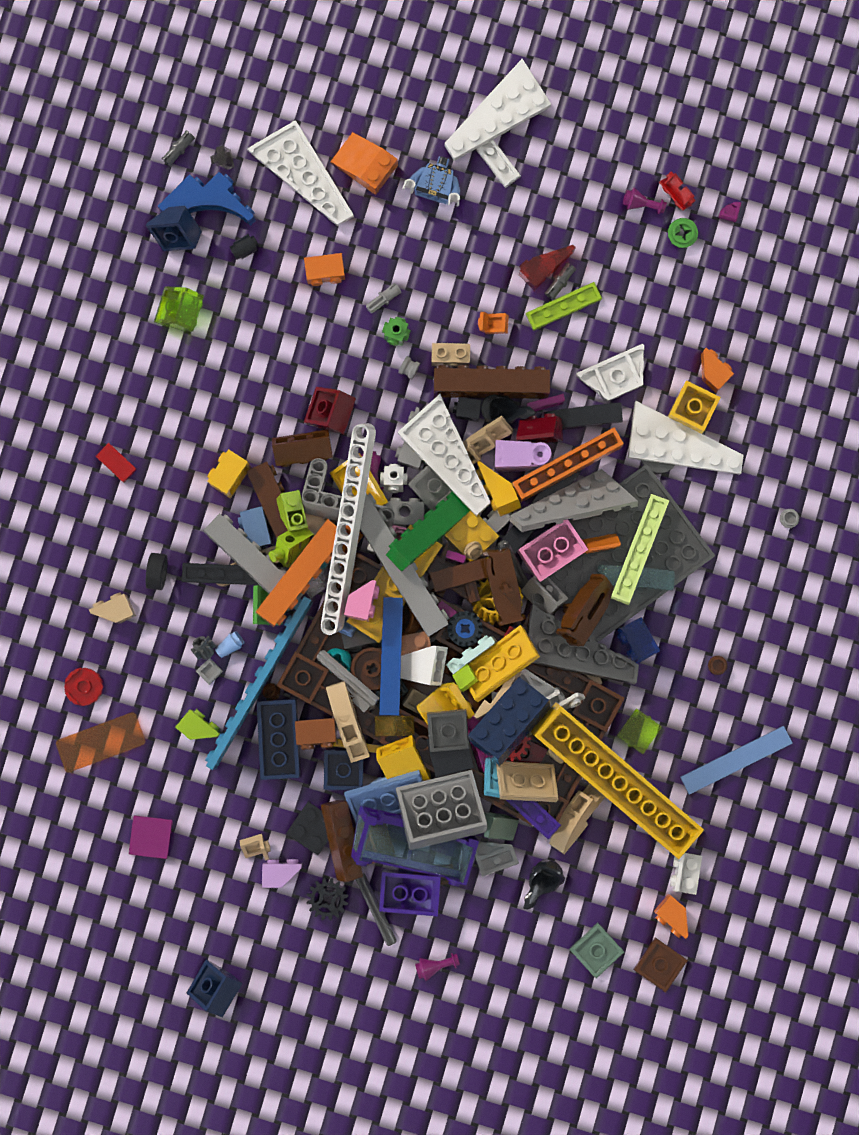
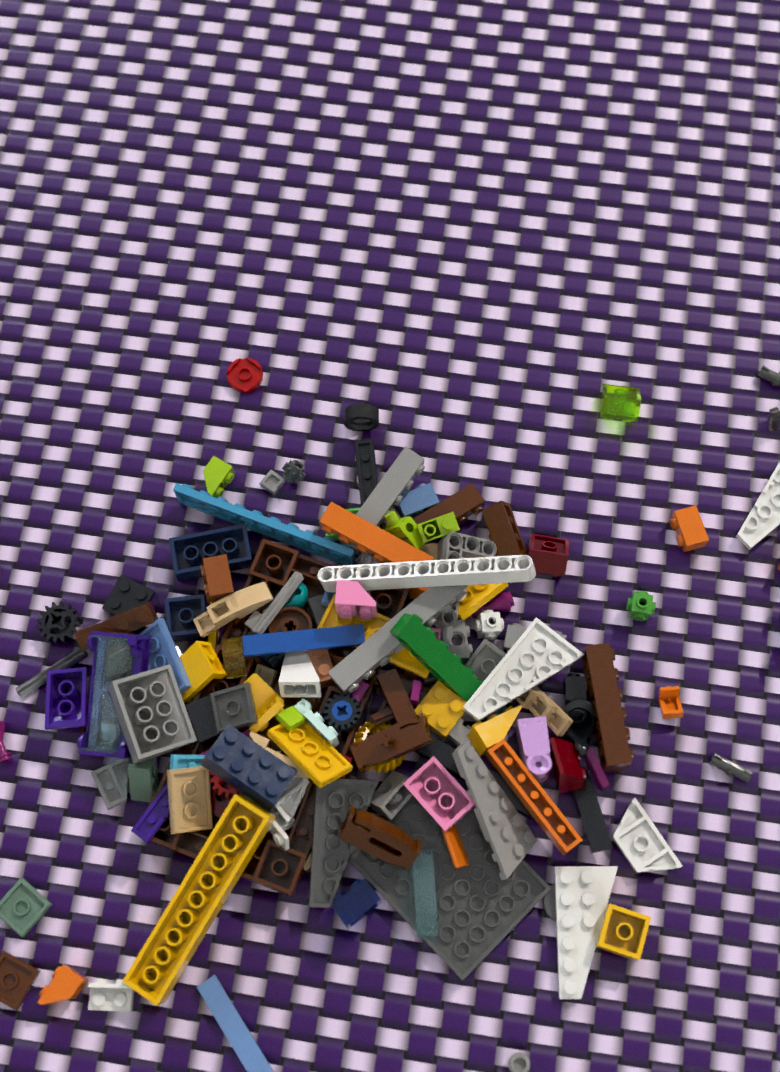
camera: 85 degrees right, 15 degrees down
clear orange piece [56,712,146,773] -> none
tan slope [89,592,136,624] -> none
red tile [96,443,137,483] -> none
magenta tile [129,815,173,859] -> none
dark blue slope [146,206,202,251] -> none
blue arch [158,172,256,226] -> none
yellow brick [207,449,251,499] -> none
light blue cone [215,631,245,658] -> none
black brick [230,234,259,260] -> none
tan bracket [239,834,271,861] -> none
lavender slope [262,859,303,888] -> none
reddish brown plate [263,683,281,701] -> none
light grey axle [366,283,401,313] -> none
light grey wheel [398,356,421,380] -> none
tan brick [432,343,470,367] -> none
tan plate [464,541,483,560] -> none
dark grey axle [498,540,528,588] -> none
clear red slope [519,245,576,291] -> none
black piece [523,859,565,910] -> none
lime tile [525,282,602,331] -> none
tan slope [549,783,605,854] -> none
yellowish green plate [611,494,669,605] -> none
clear neon green piece [617,708,662,754] -> none
orange slope [701,348,734,393] -> none
reddish brown plate [708,656,727,675] -> none

